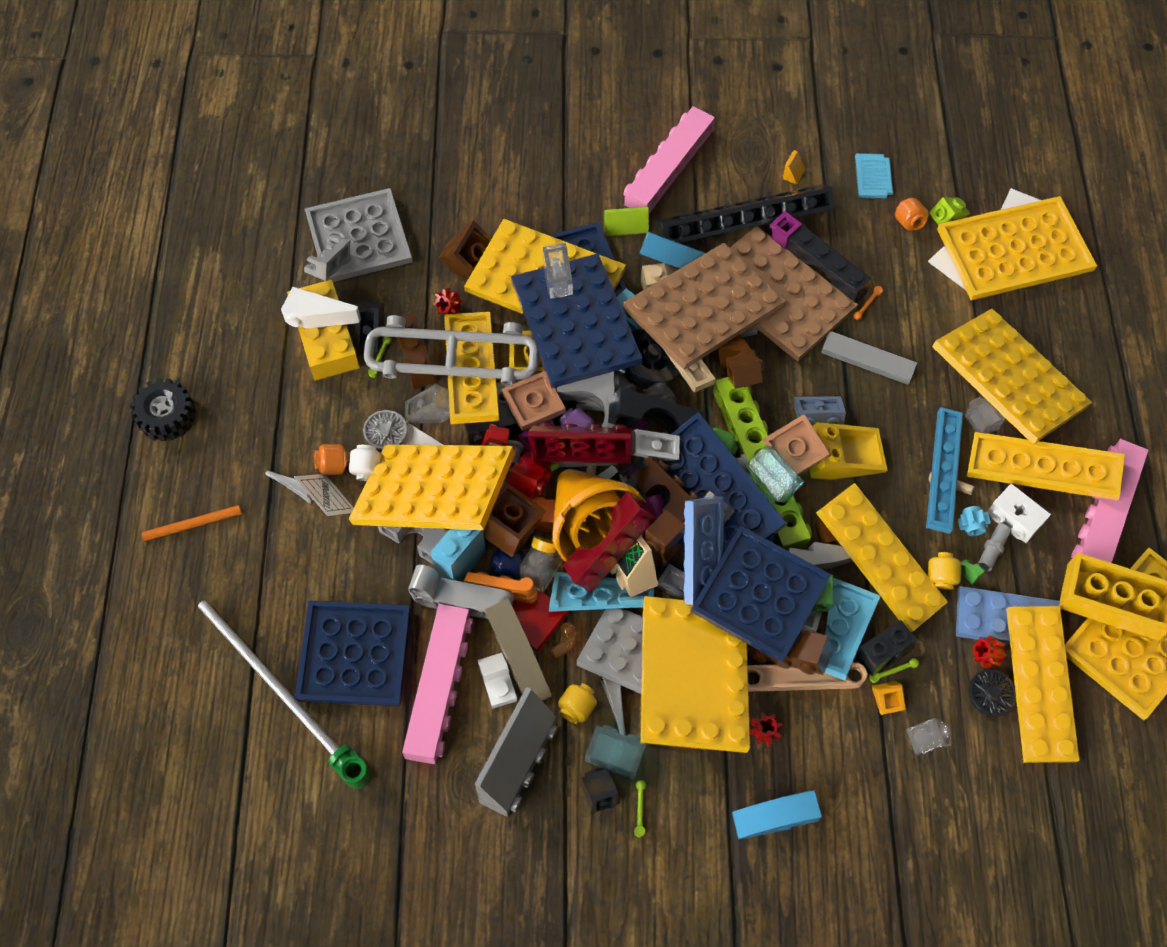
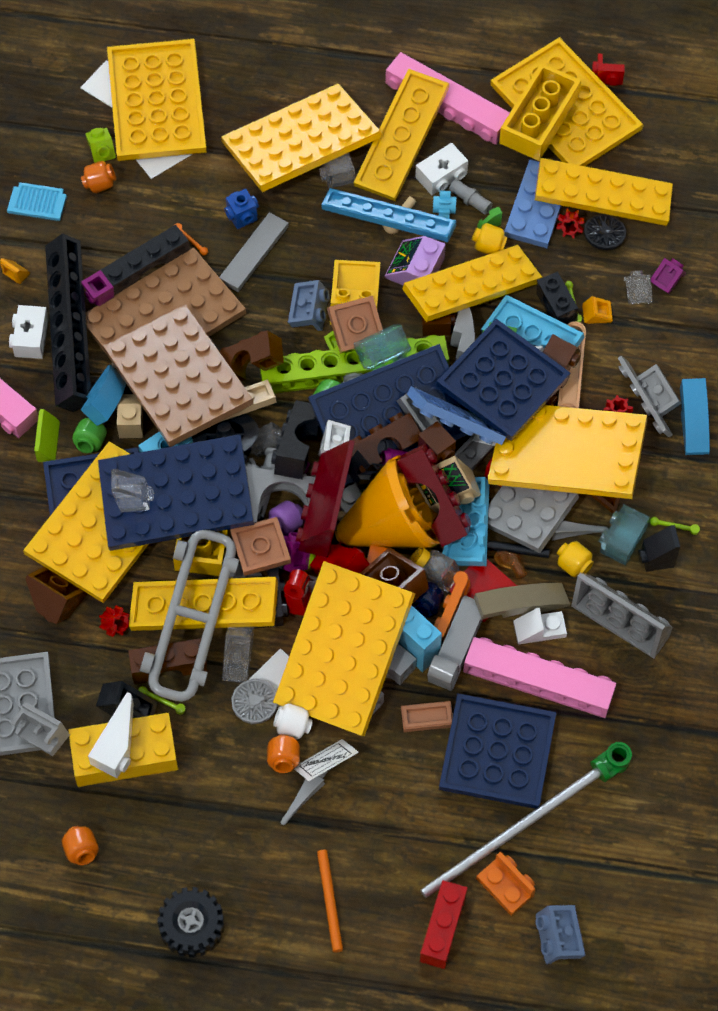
camera: 80 degrees left, 0 degrees up
none -> white brick [9,305,49,359]
none -> orange head [62,826,99,865]
none -> bright green head [72,418,107,453]
none -> blue brick [224,189,259,229]
none -> lavender slope [385,236,445,285]
none -> nougat tile [401,701,453,732]
none -> red arch [420,880,467,969]
none -> orange bracket [476,852,536,916]
none -> black bar [487,540,550,558]
none -> sand blue bracket [536,905,585,964]
none -> light grey bracket [618,355,682,437]
none -> magenta bracket [649,258,686,294]

